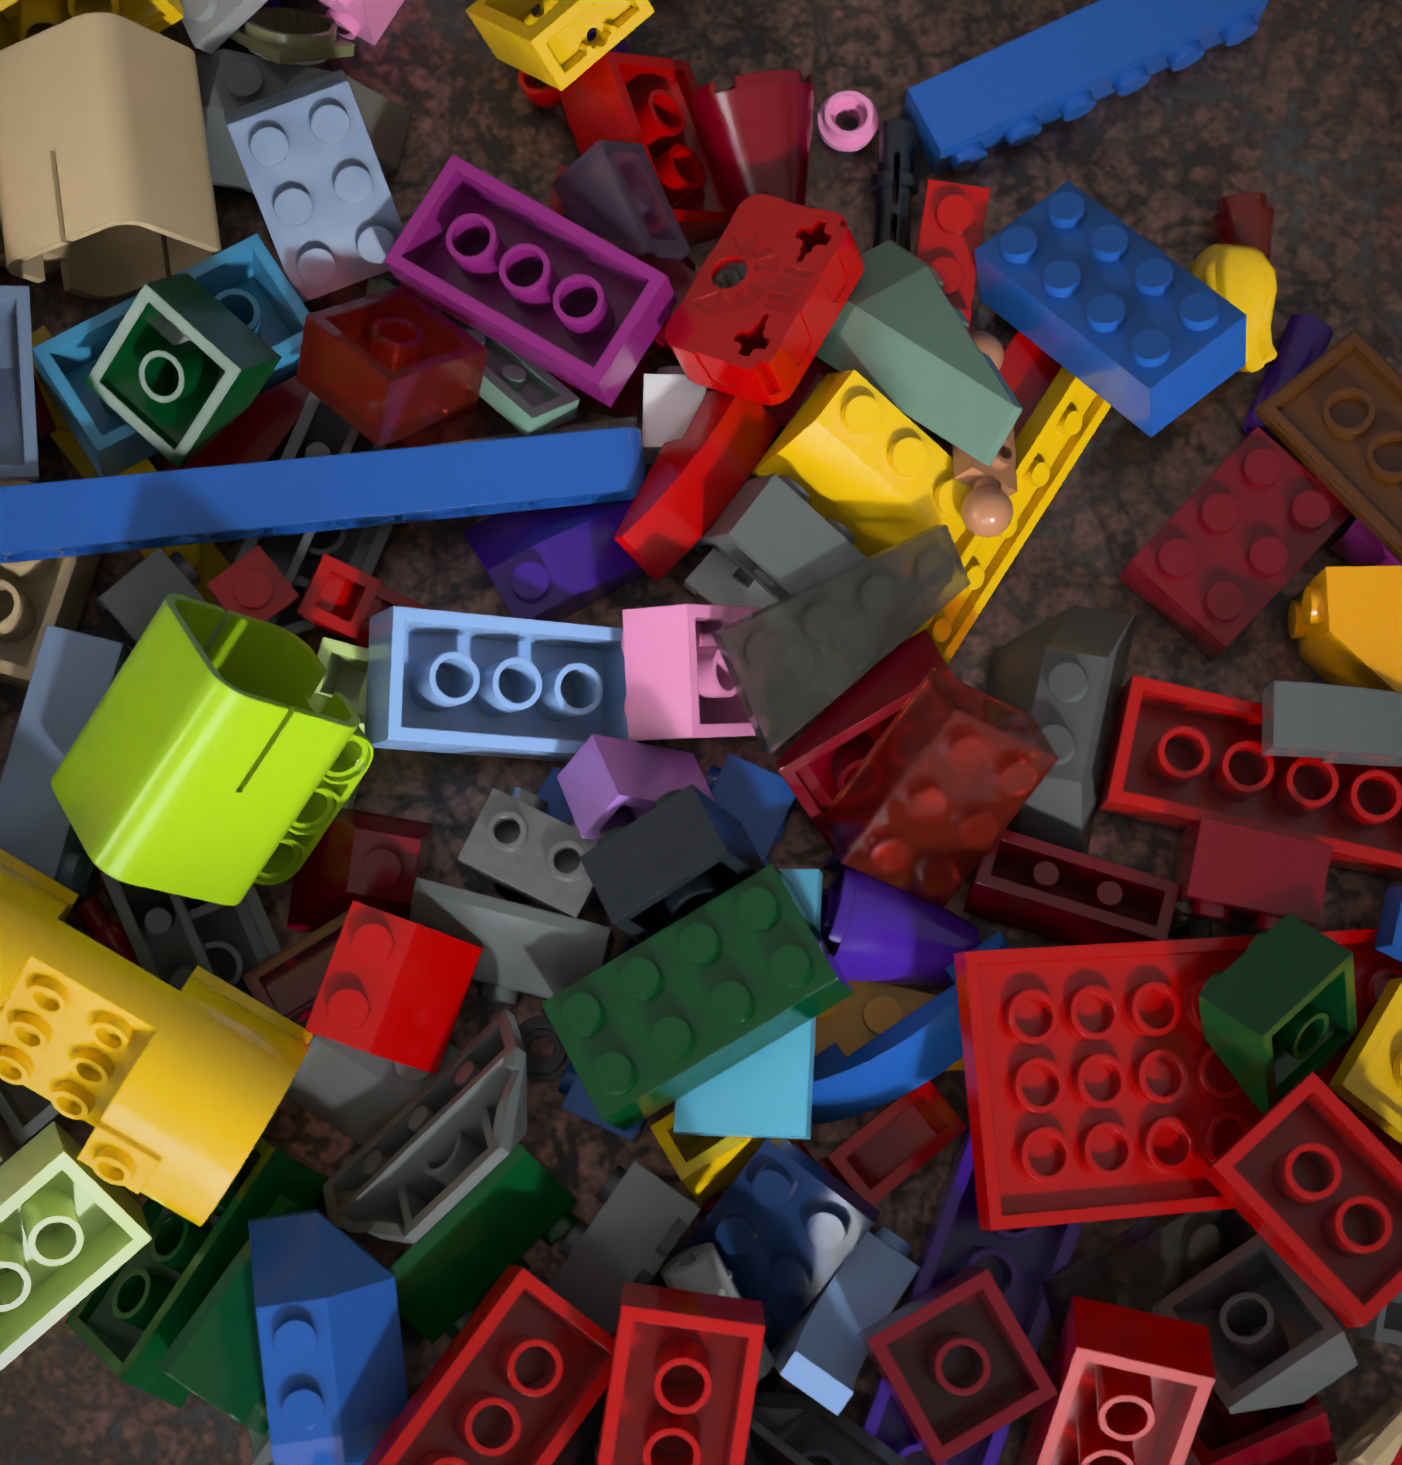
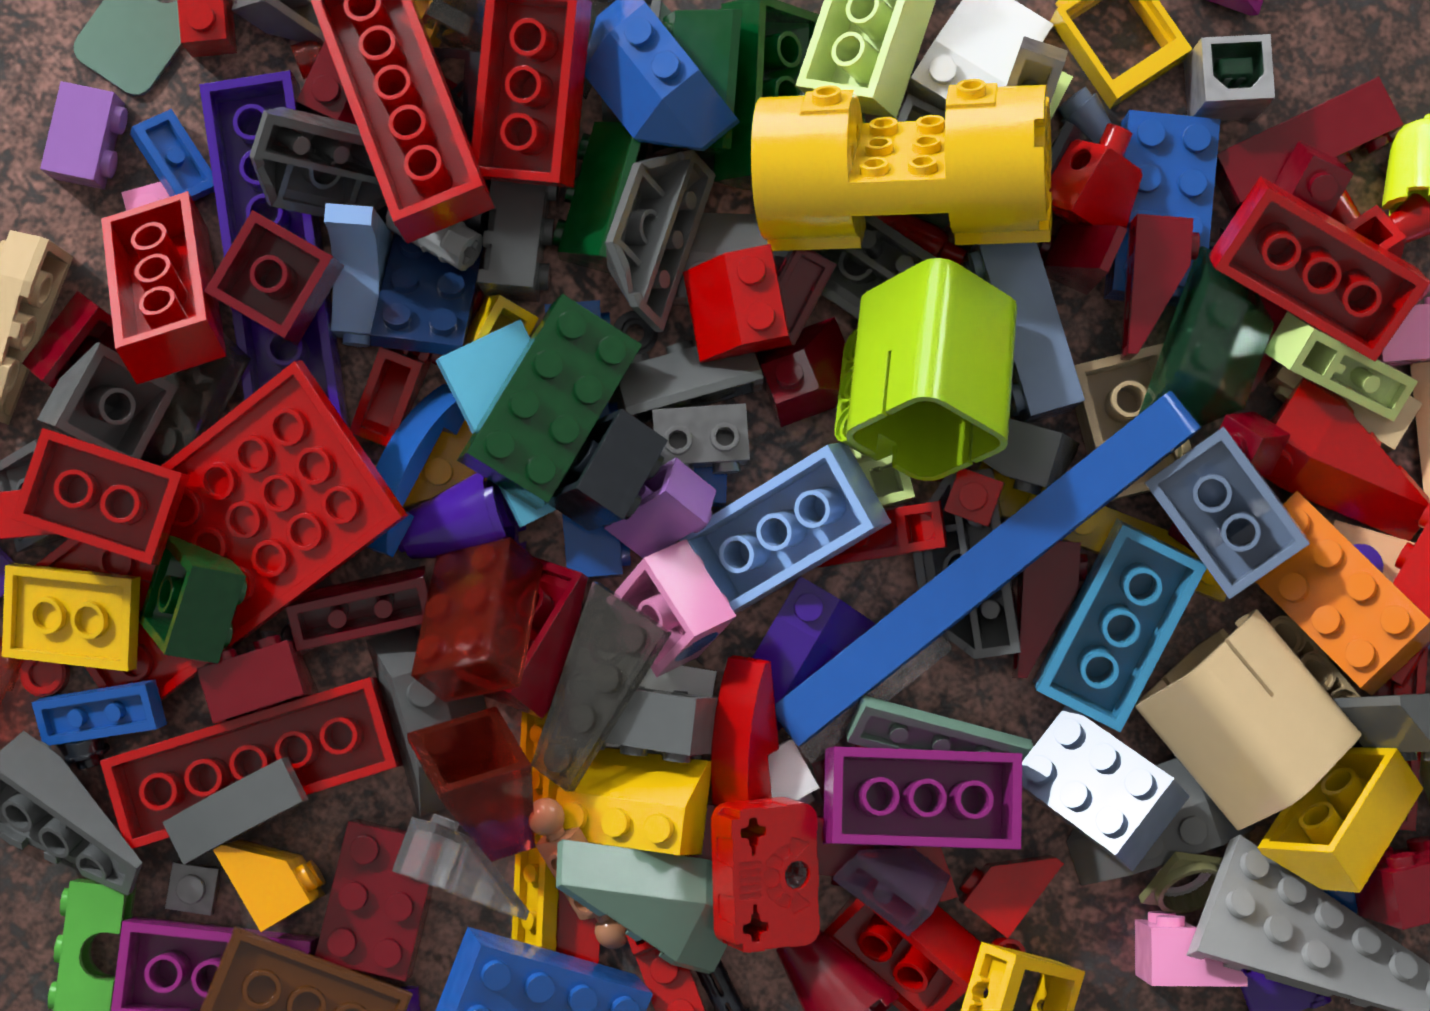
camera: 150 degrees right, 5 degrees up
dark green slope [84,273,282,468] -> none
clear red brick [296,285,489,447] -> none
none -> clear slope [392,814,529,920]
none -> clear red slope [407,706,536,862]
none -> red slope [959,855,1064,938]

